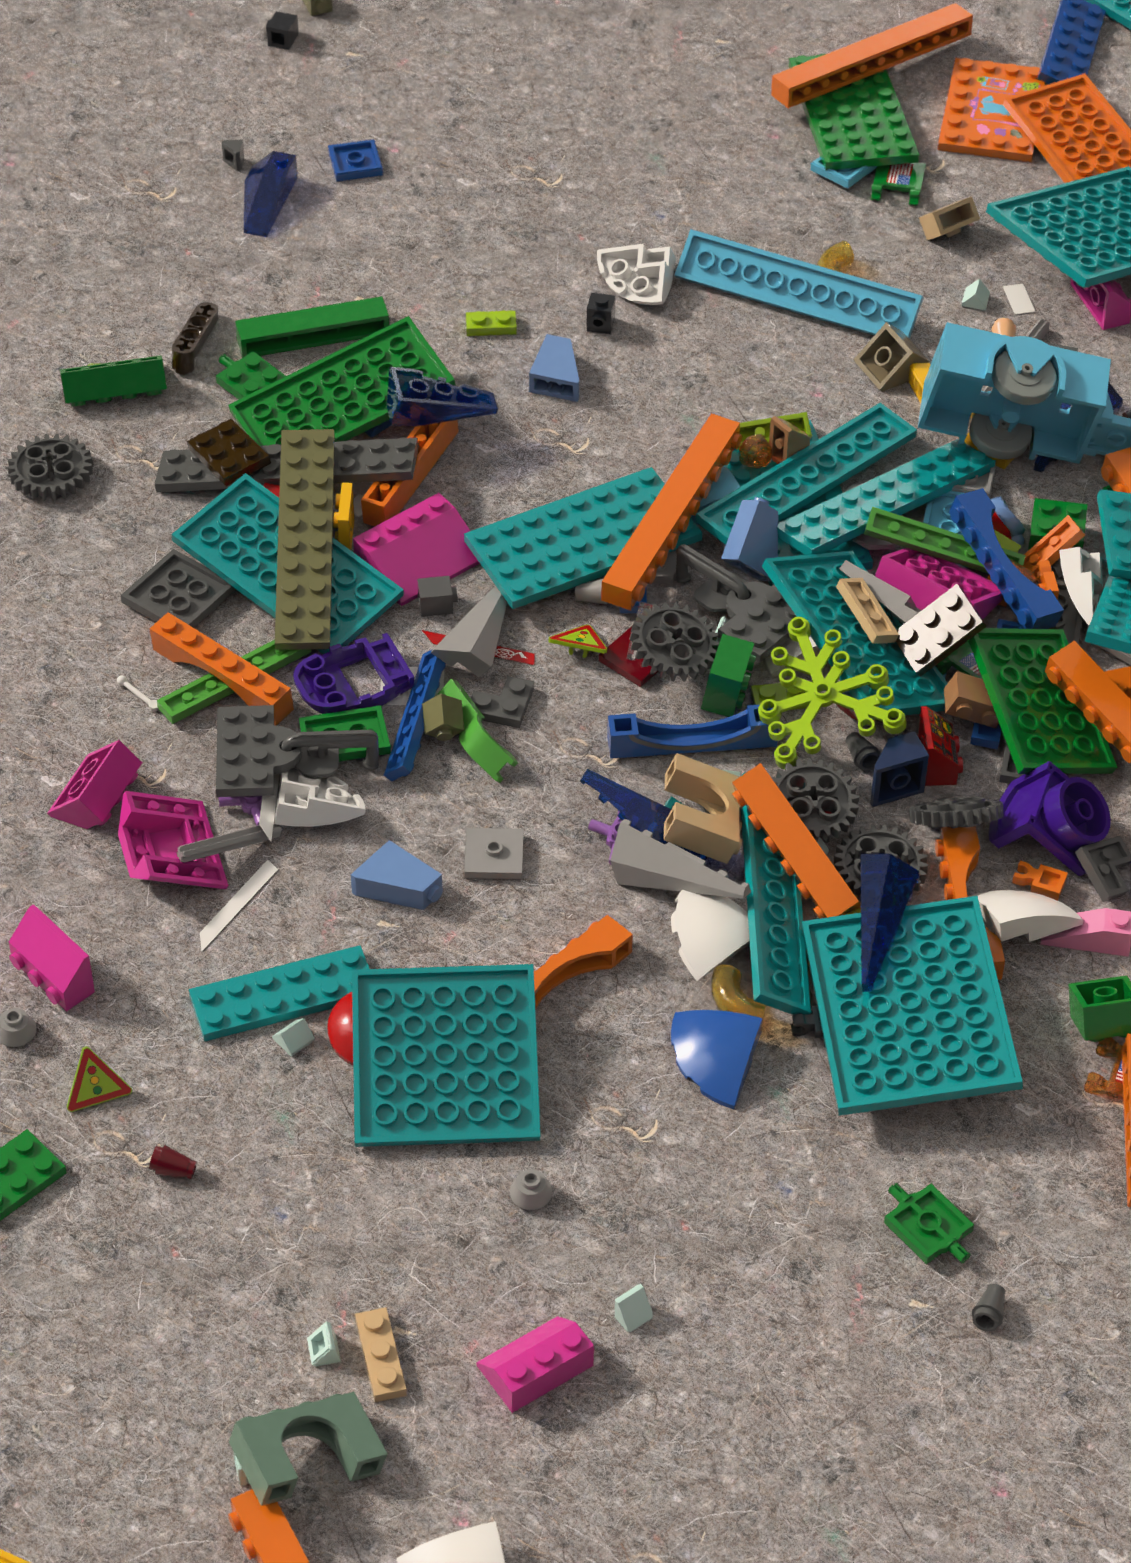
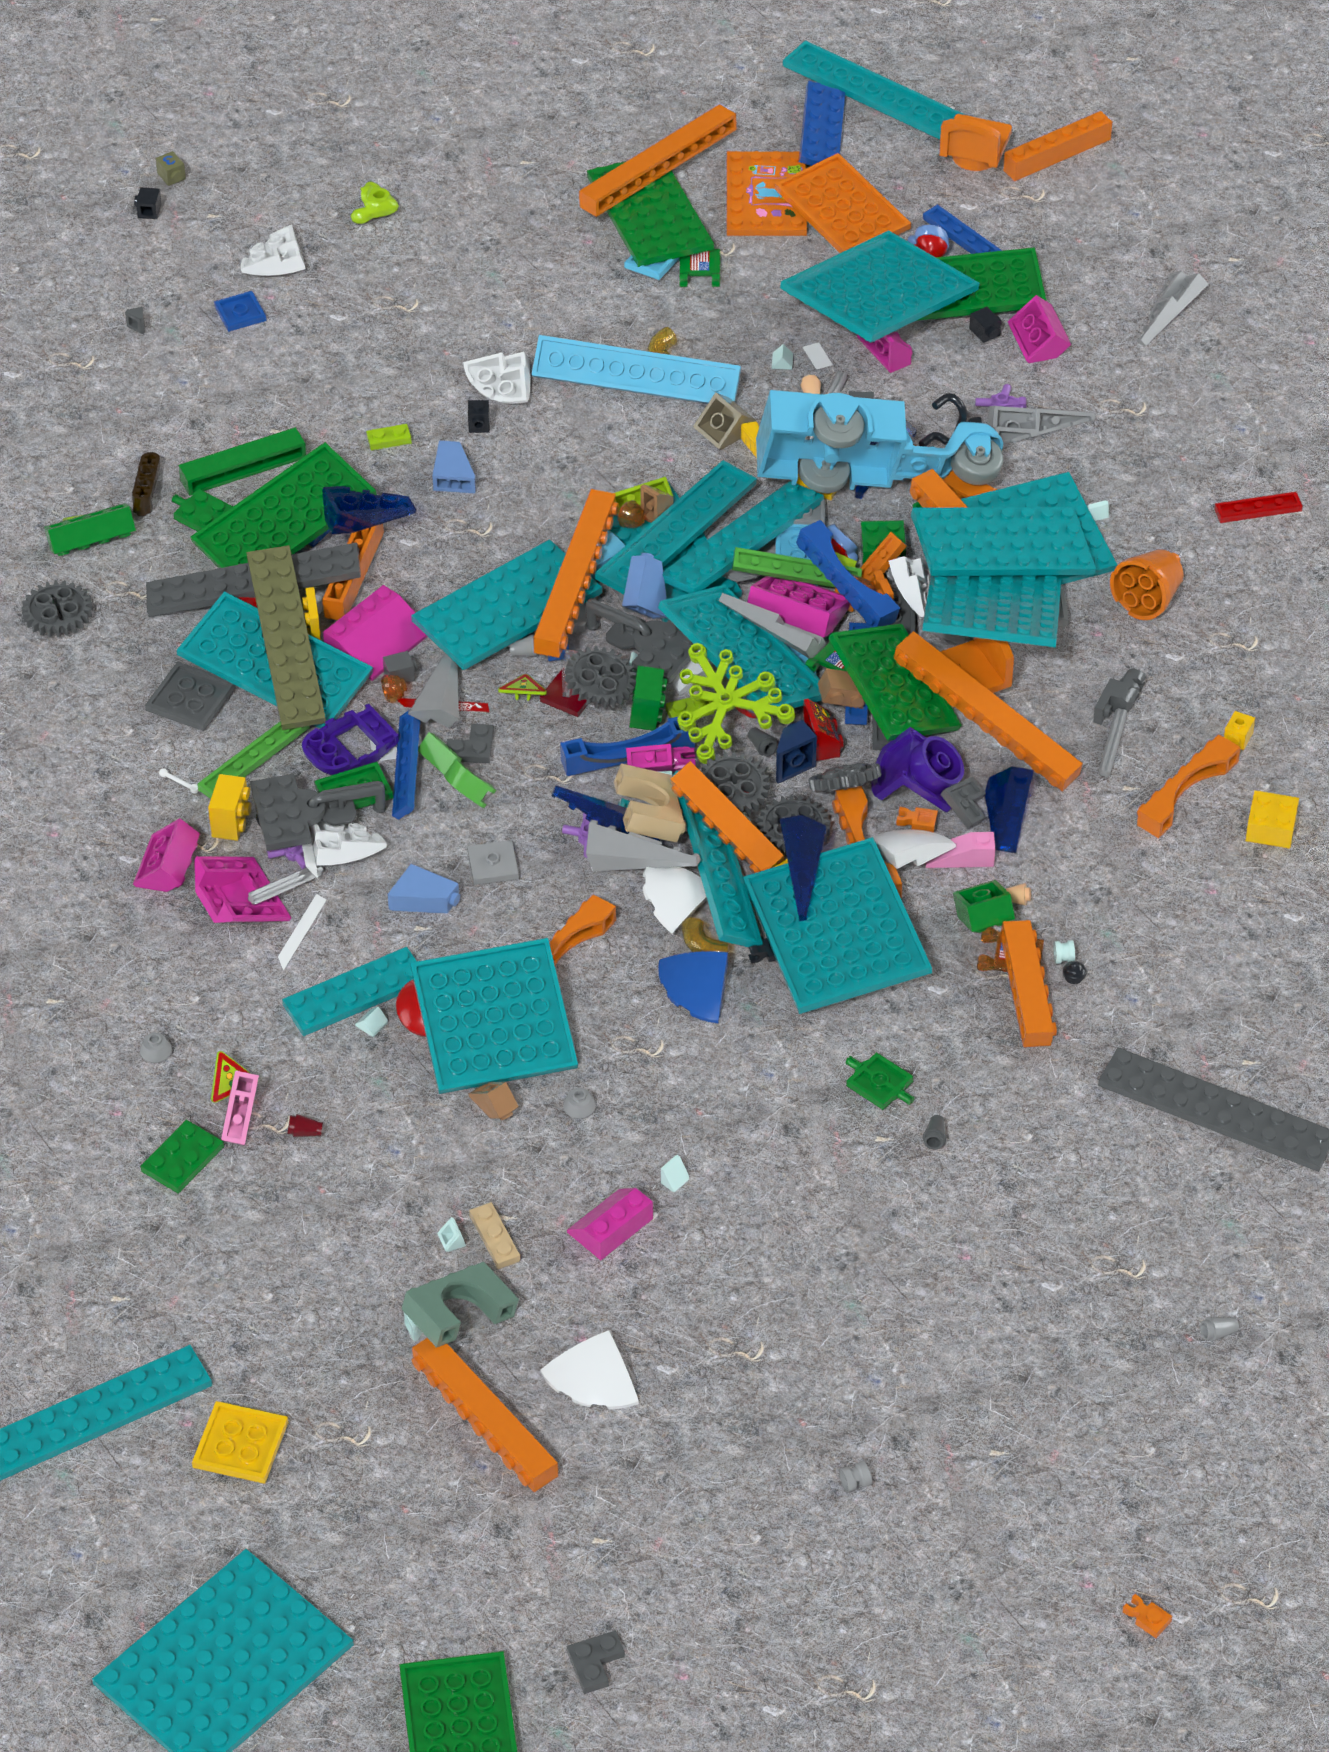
camera: 10 degrees left, 0 degrees up
dark pink slope [9,904,95,1012] -> none
orange arch [149,612,294,726] -> none
dark brown plate [187,419,271,487] -> none
clear blue wedge [244,151,298,237] -> none
olive brick [422,693,464,741] -> none
tan plate [836,578,899,644] -> none
plate [896,584,987,677] -> none
tan brick [919,196,980,240] -> none
none -> yellow brick [208,774,252,841]
none -> bright pink slope [221,1071,259,1145]
none -> white brick [240,224,306,276]
none -> lime head [350,181,399,224]
none -> clear orange cone [381,675,407,704]
none -> medium nougat slope [468,1082,519,1120]
none -> dark pink plate [626,744,697,772]

